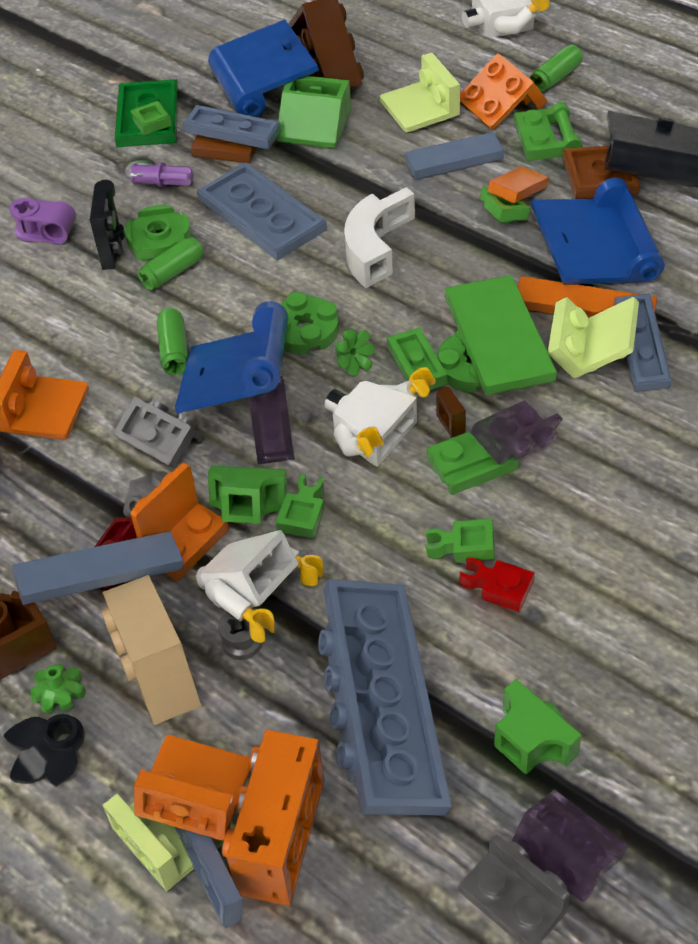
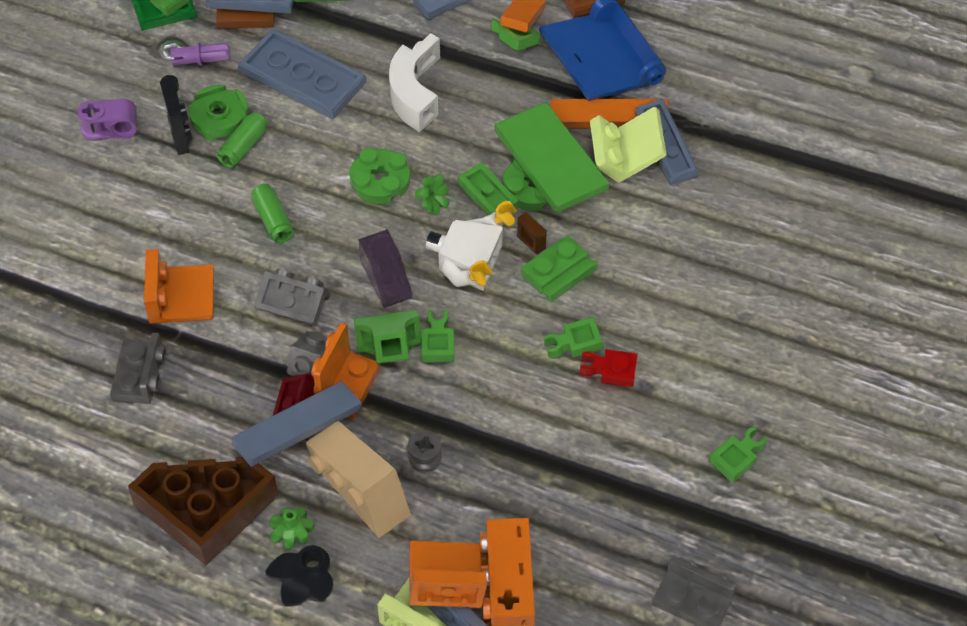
camera: 20 degrees left, 5 degrees up
blue door [175,301,288,414] -> none
white torso [196,530,324,643] -> none
sand blue plate [318,579,452,815] -> none
clear purple bracket [470,400,563,465] -> none
bright green brick [494,679,582,774] -> none
clear purple bracket [512,789,628,902] -> none
none -> bright green plate [708,427,767,483]

